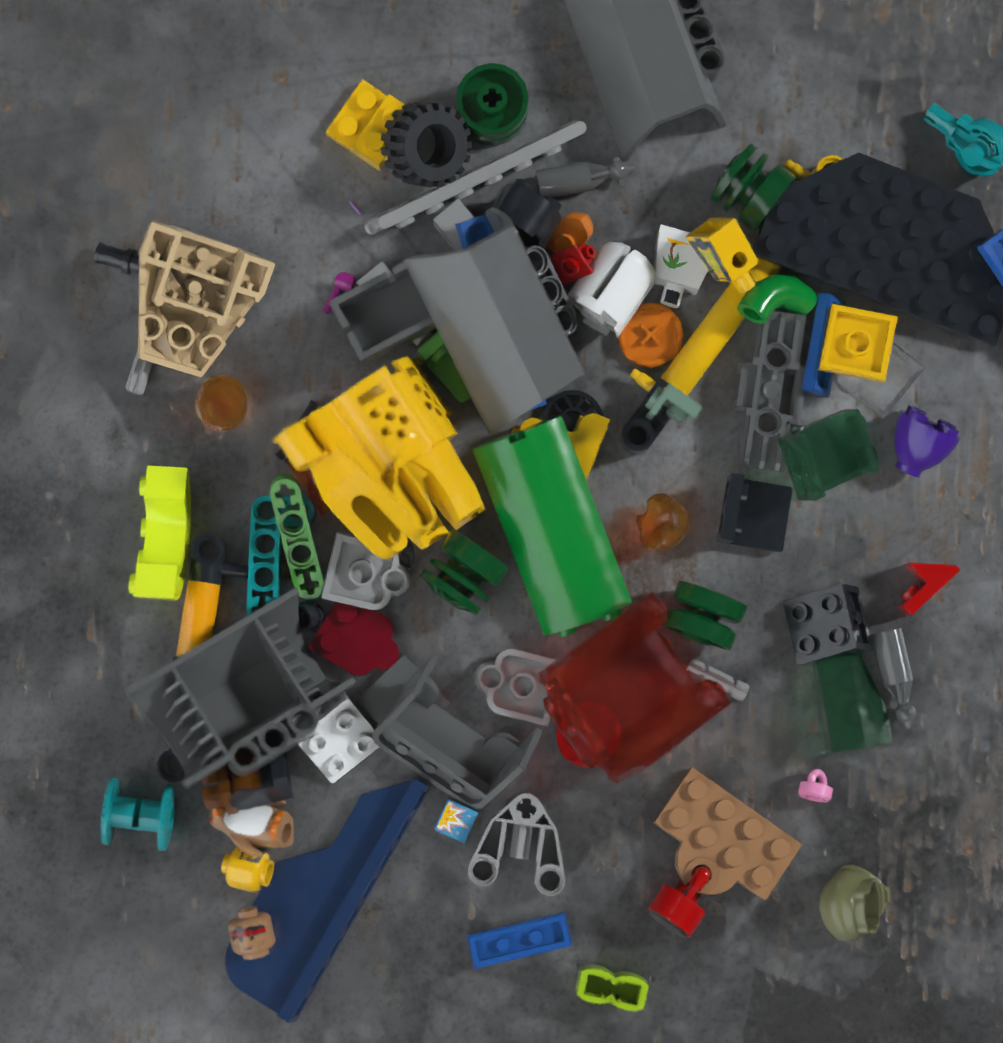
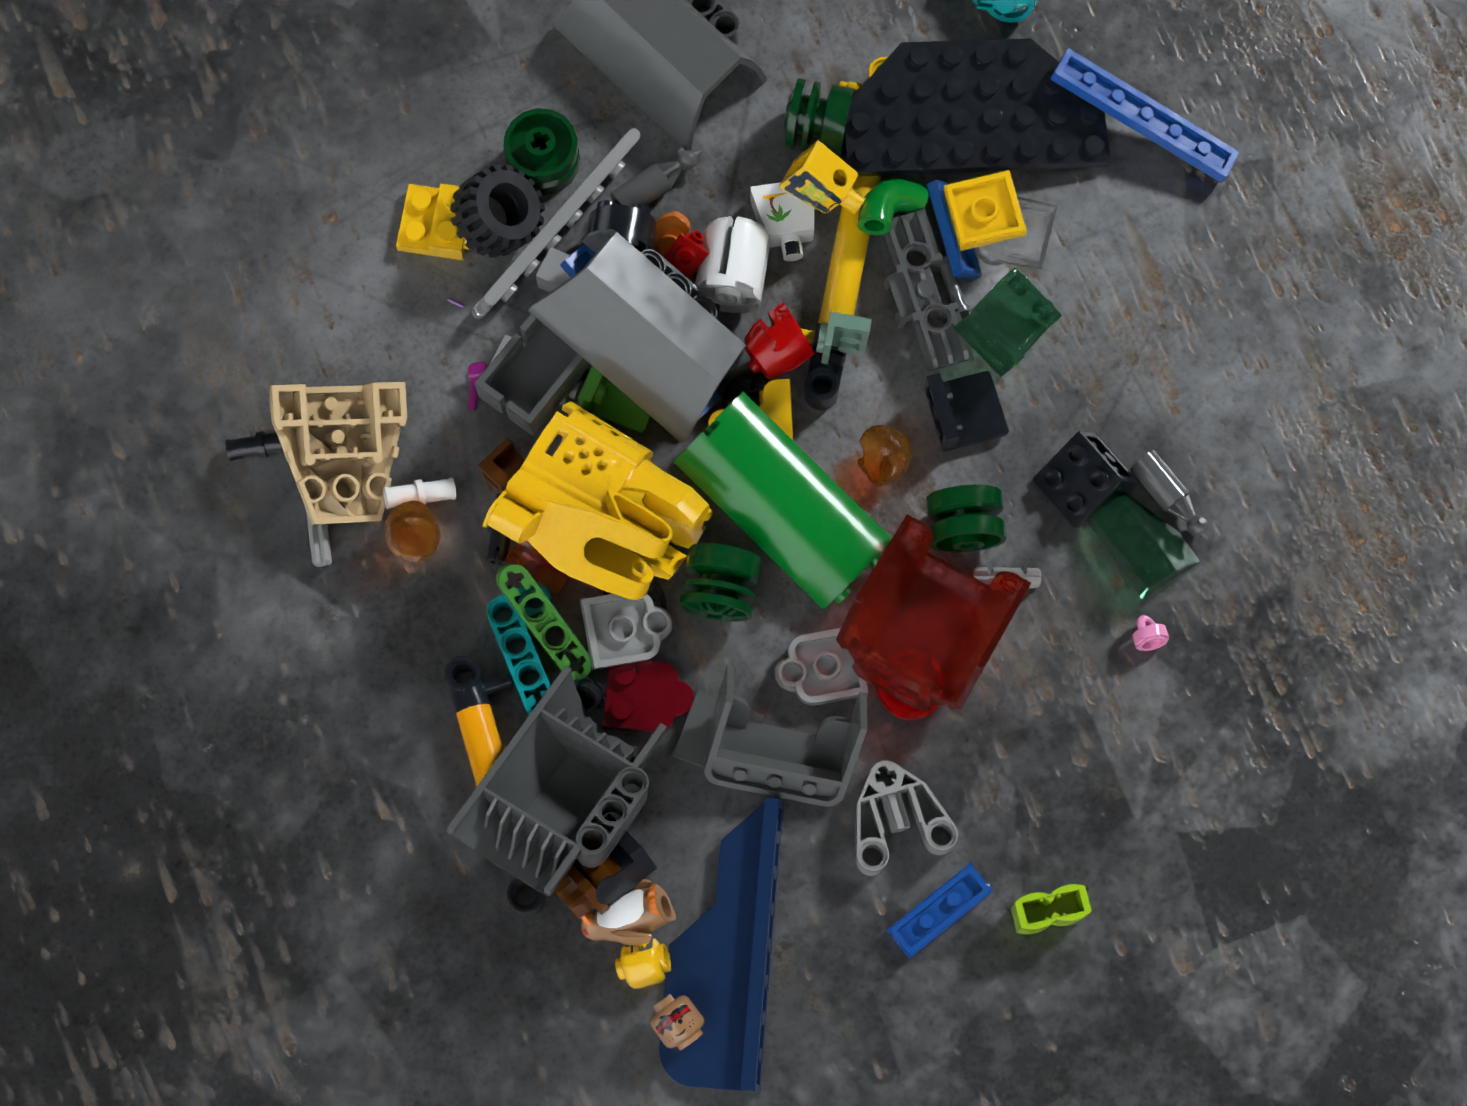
camera: 20 degrees left, 10 degrees down
teal hose [100,778,176,851] -> none
neon yellow brick [129,465,191,600] -> none
white bracket [293,691,379,783] -> none
tile [434,798,479,843] -> none
orange tile [618,302,684,369] -> none
medium nougat plate [648,767,802,938] -> none
olive helmet [819,865,891,942] -> none
dark purple piece [894,405,961,478] -> none
red slope [897,563,960,616] -> none
none -> white pin [383,477,456,510]
none -> reddish brown panel [478,438,525,493]
none -> red helmet [744,302,814,380]

